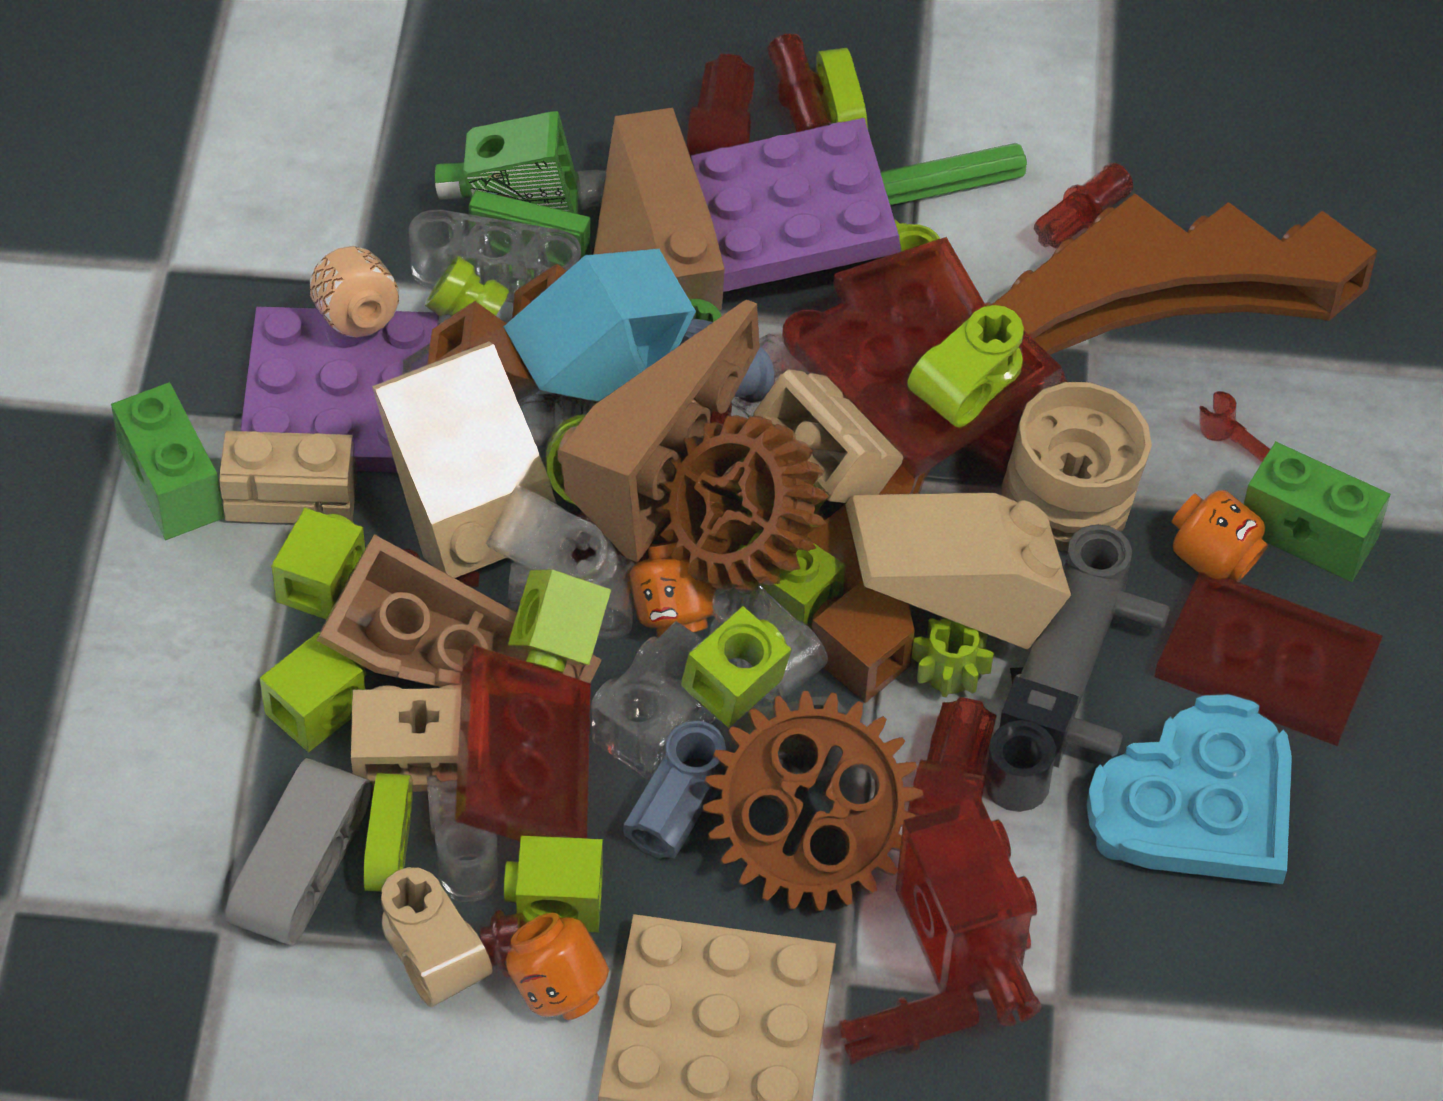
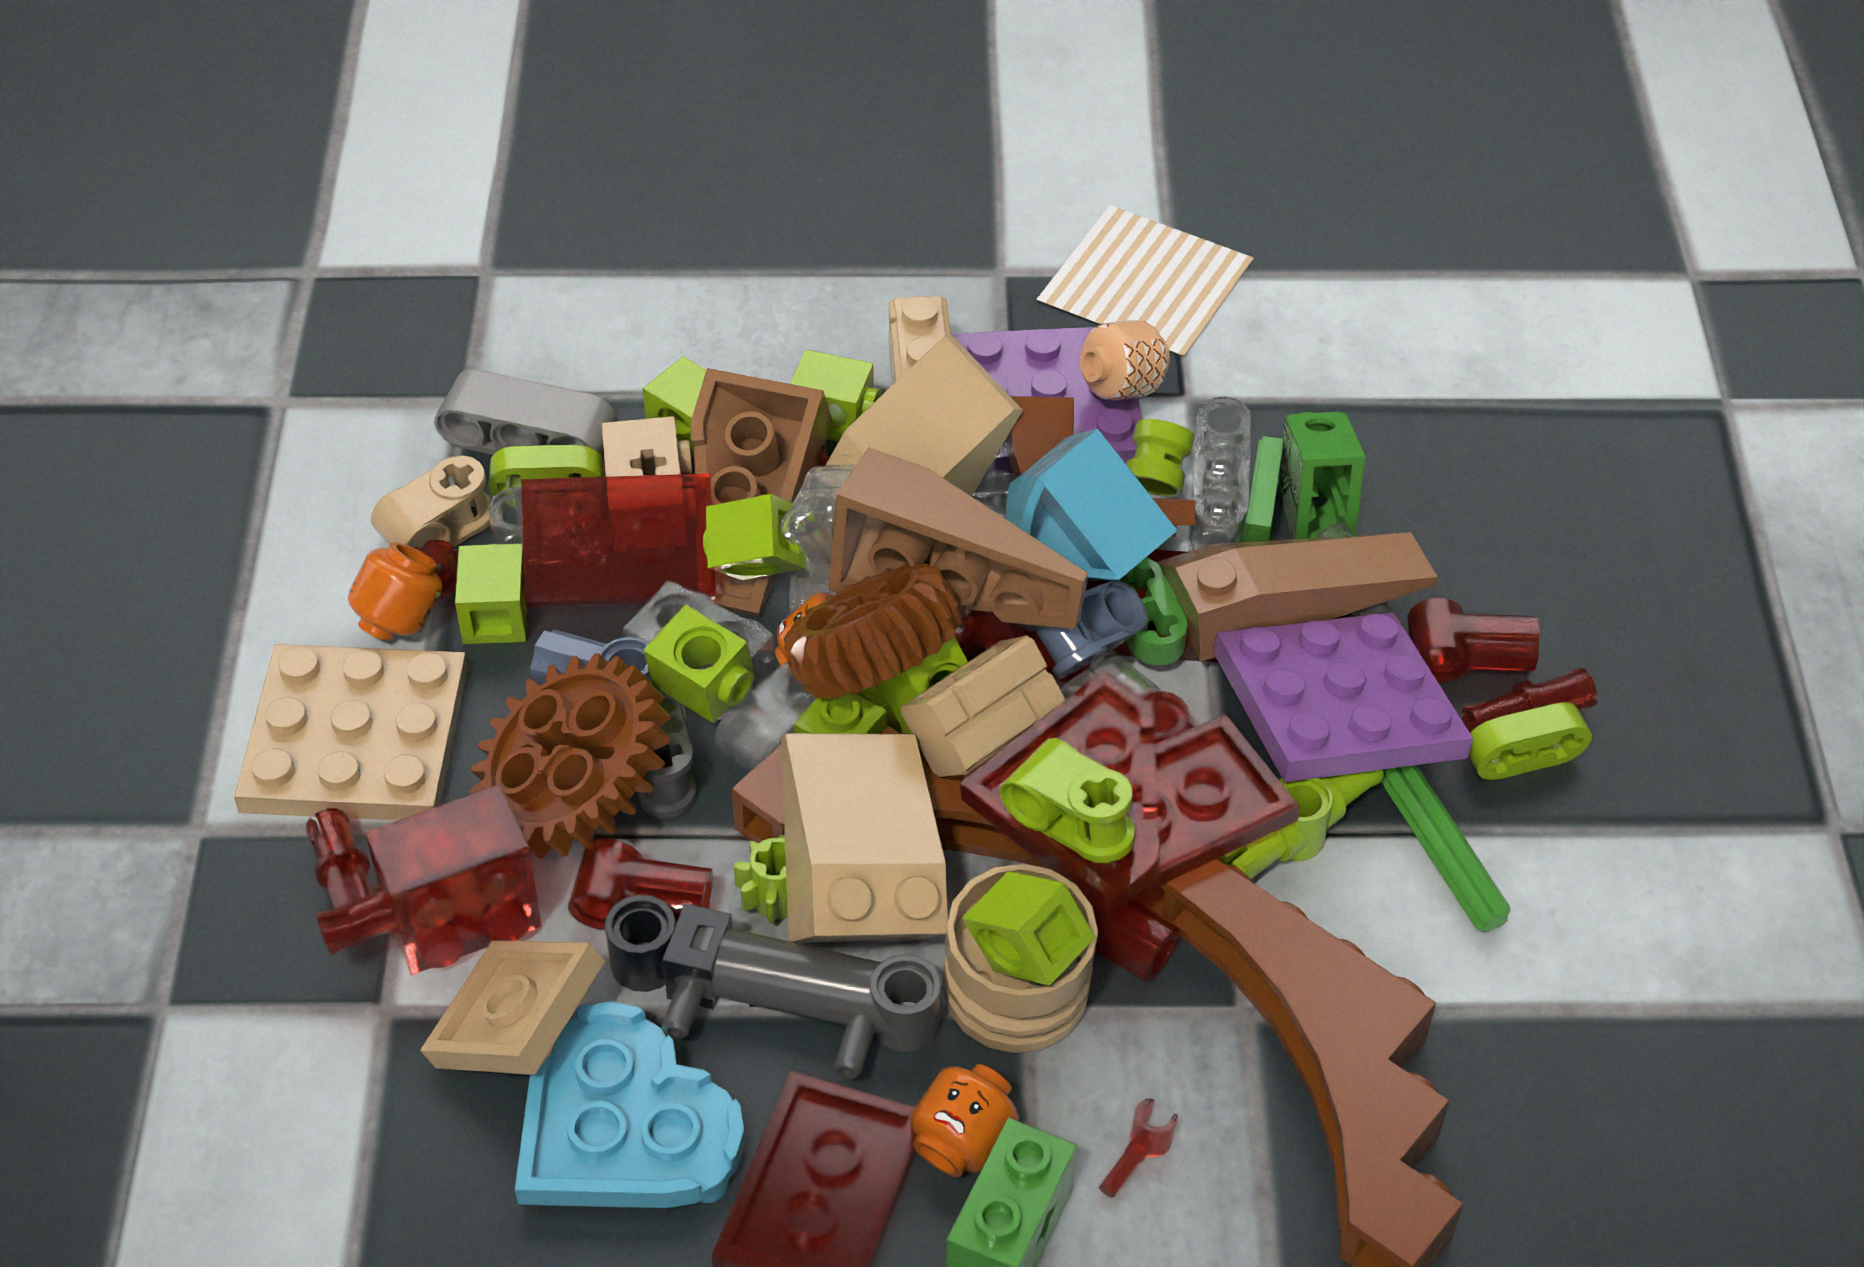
camera: 85 degrees right, 5 degrees down
bright green brick [111,382,224,540] -> none
clear red axle [1033,163,1134,248] -> none
none -> tan plate [420,940,605,1075]
none -> lime brick [962,871,1095,986]
none -> sticker [1036,205,1254,356]

